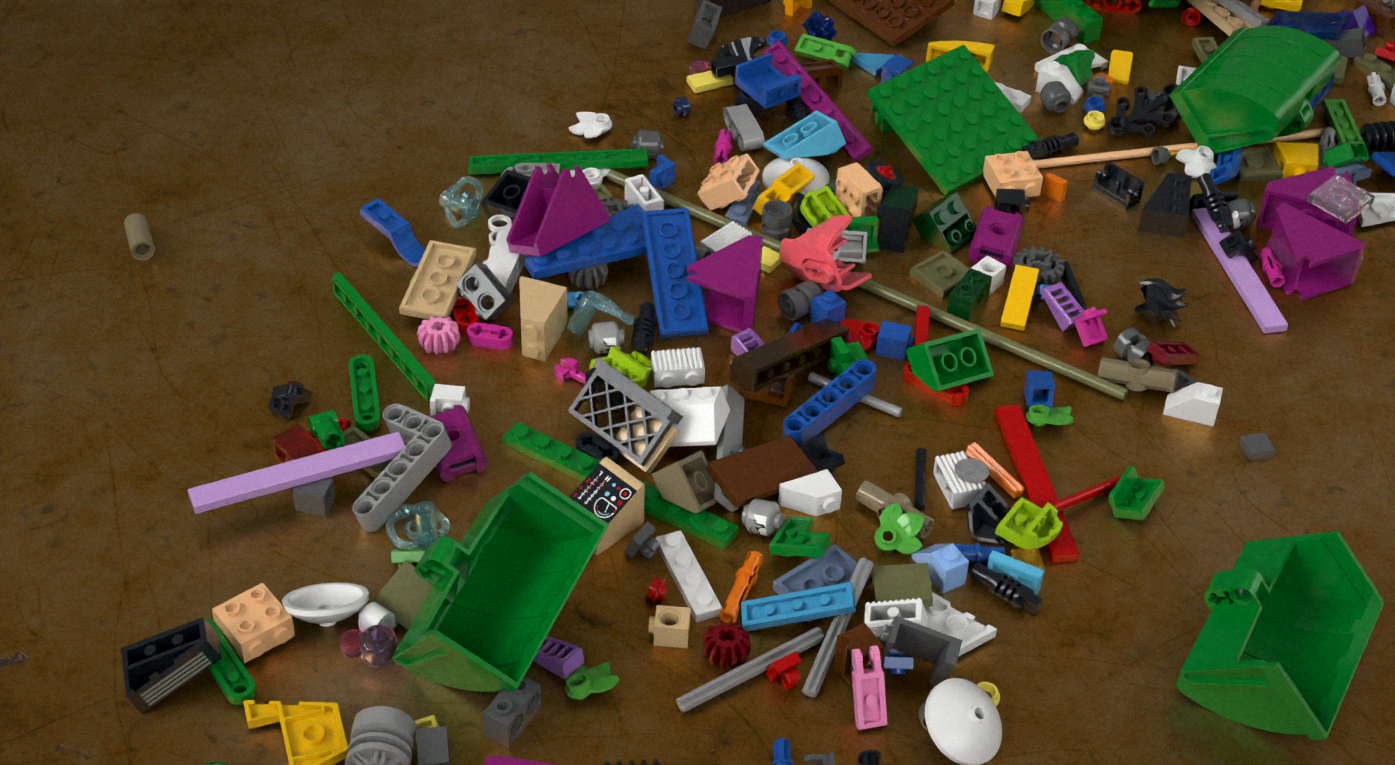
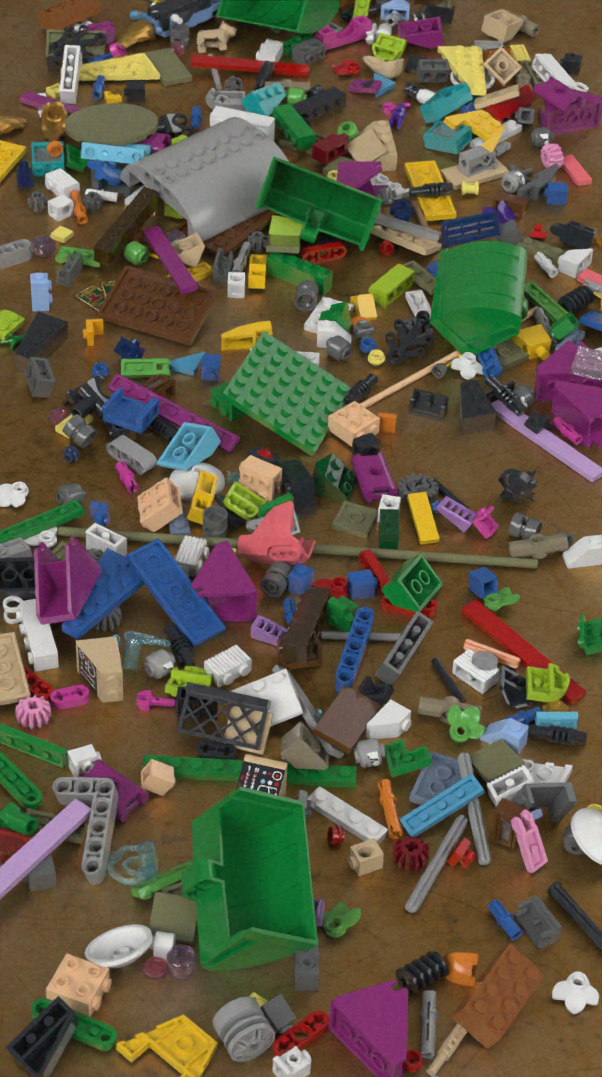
camera: 30 degrees left, 0 degrees up
brick [456,263,515,320] -> none
red bar [1043,474,1123,512] -> none
dark red plate [1146,341,1202,366] -> none
none -> dark grey wheel [62,414,98,449]
none -> light nougat brick [141,759,176,796]
none -> lime brick [369,264,415,308]
none -> dark grey brick [374,611,433,685]

